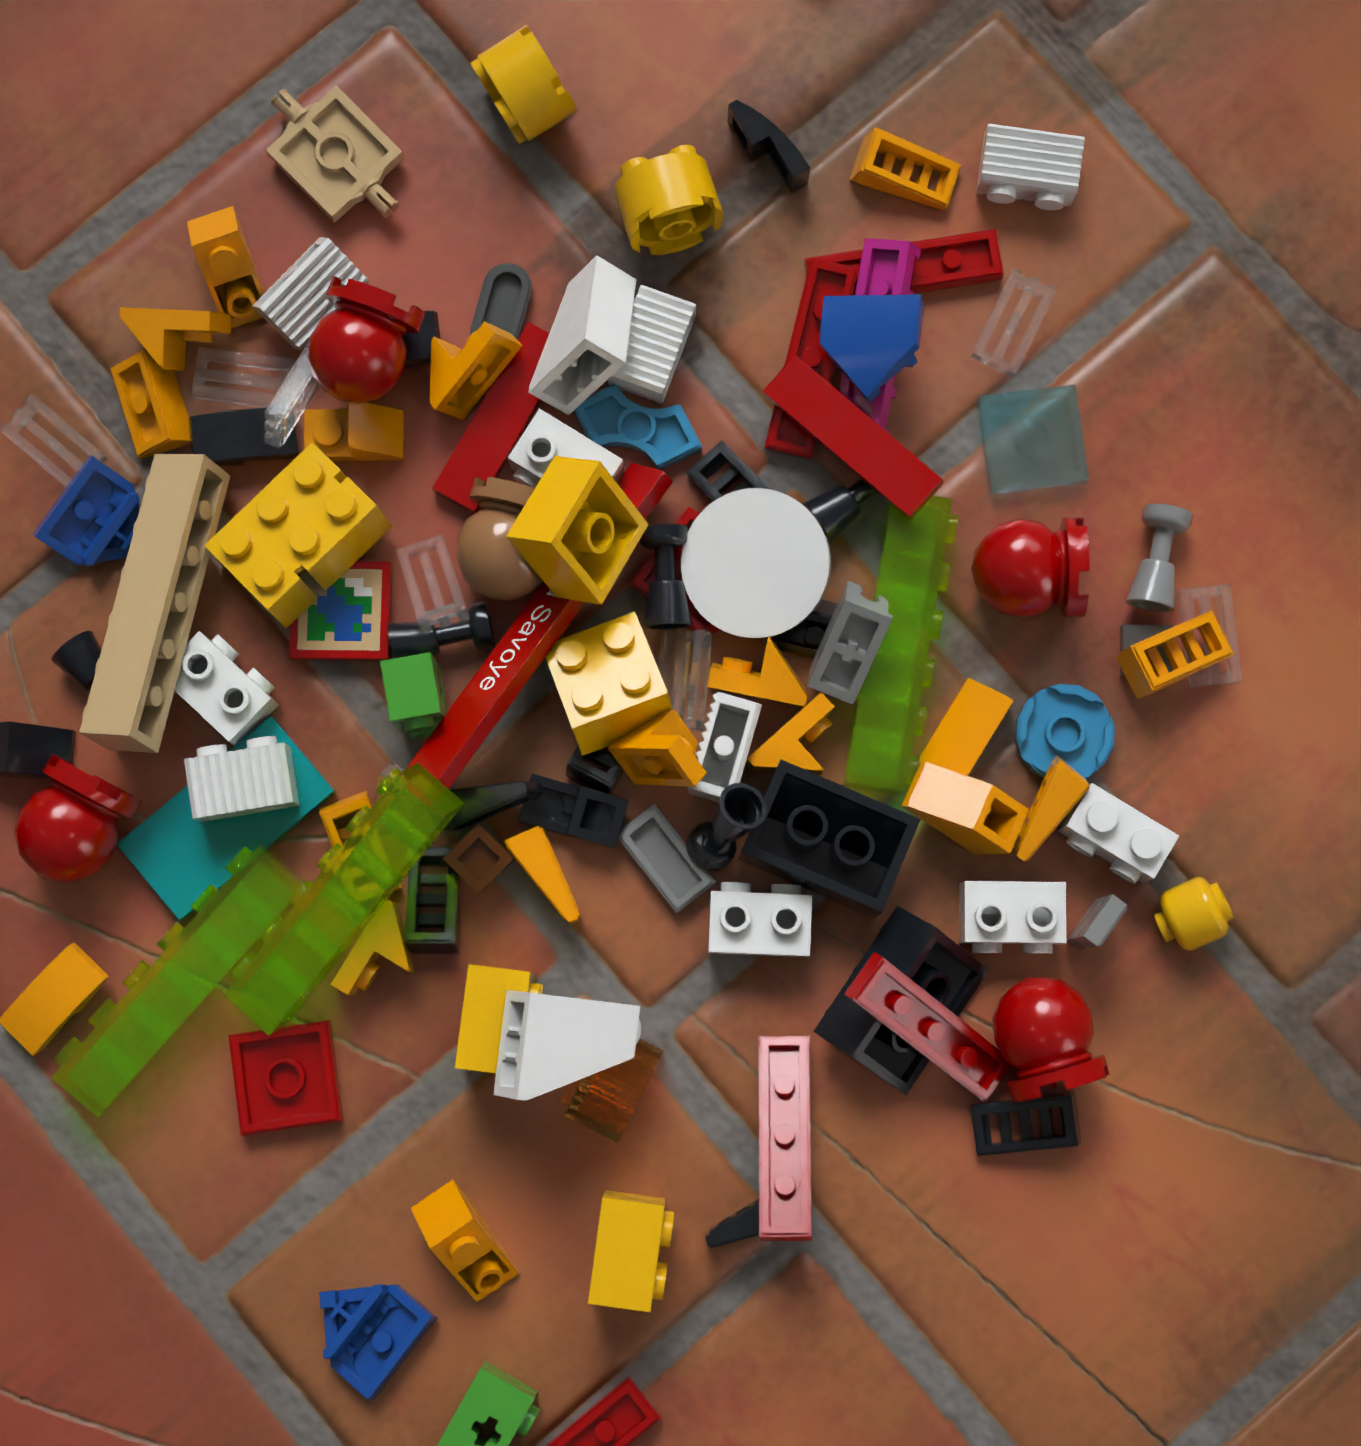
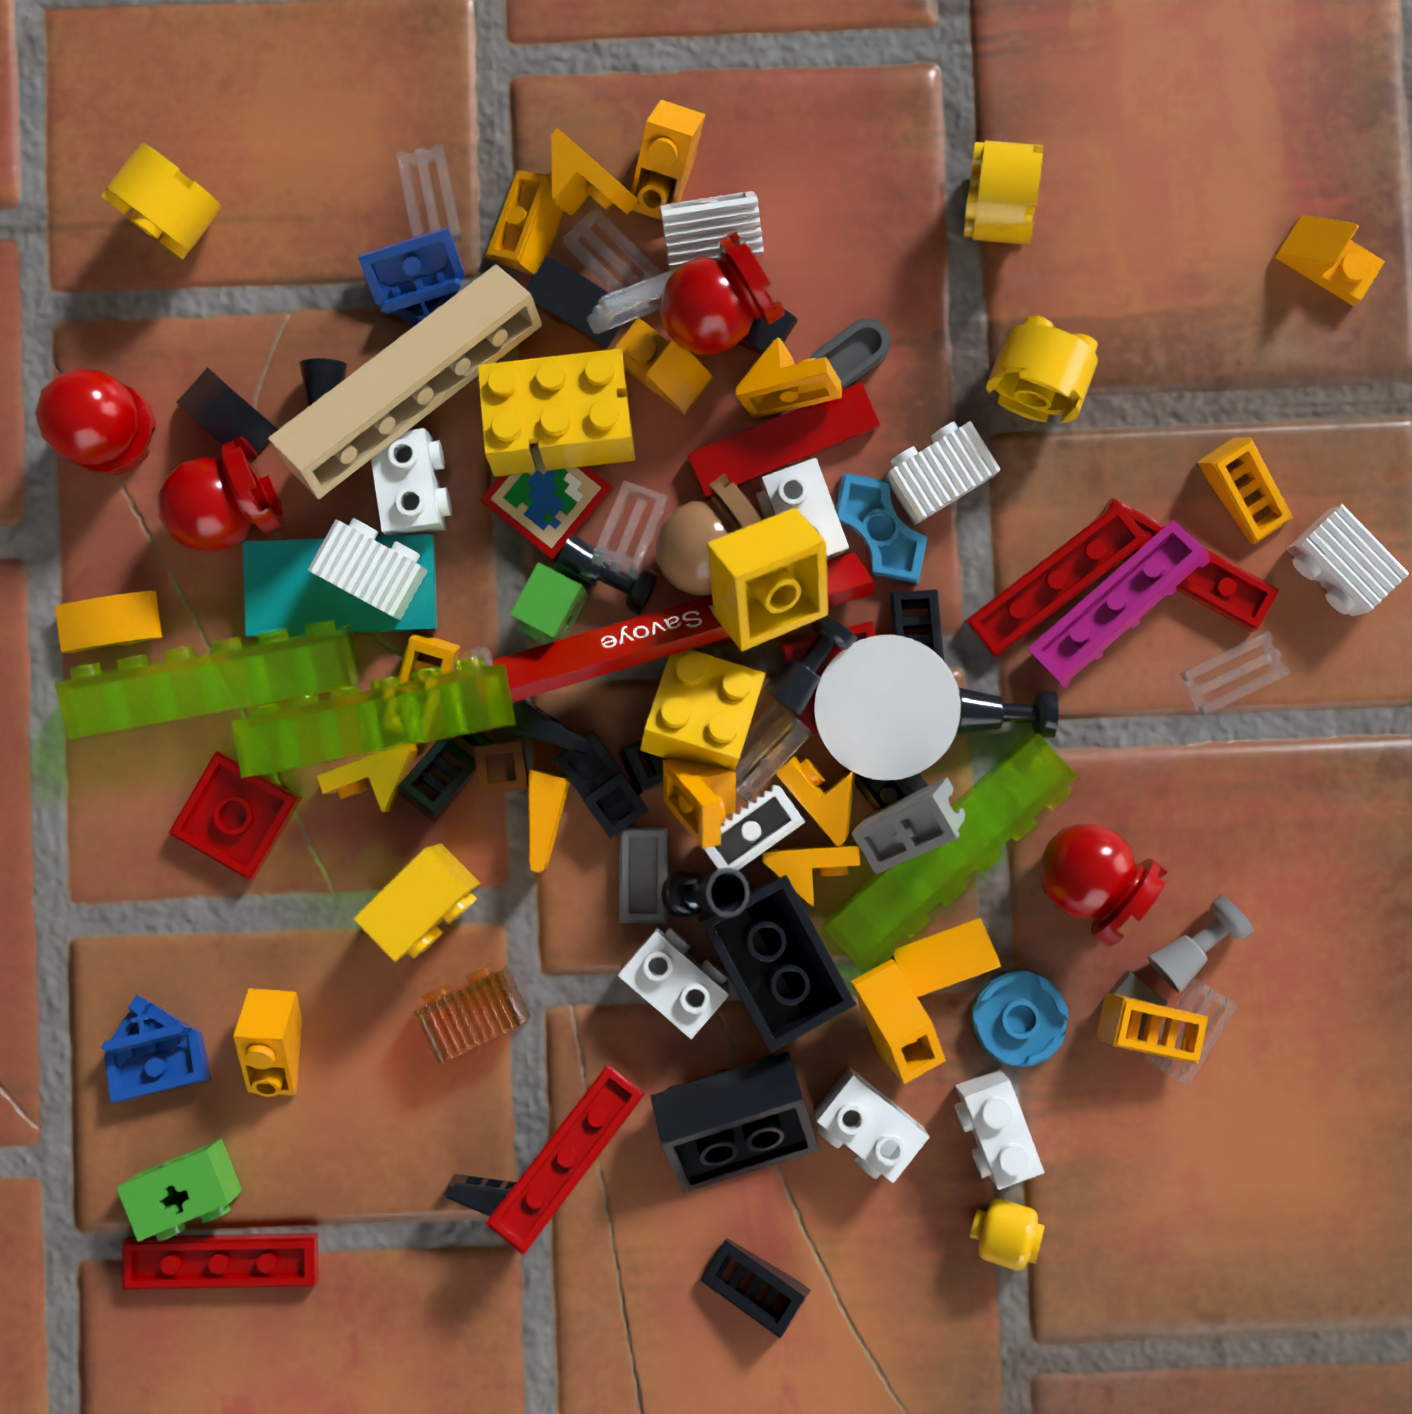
camera: 40 degrees right, 5 degrees up
tan plate [266,85,404,223] -> none
white slope [493,990,641,1101] -> none
white slope [528,255,636,415] -> none
yellow brick [588,1190,674,1313] -> none
black slope [727,100,810,193] -> none
red tile [762,355,944,520] -> none
blue slope [820,294,925,403] -> none
tile [844,952,1012,1103] -> none
clear light blue tile [977,385,1089,494] -> none
red tile [992,977,1110,1103] -> none
light orange slope [1014,755,1090,862] -> none
light grey tile [1067,894,1128,950] -> none

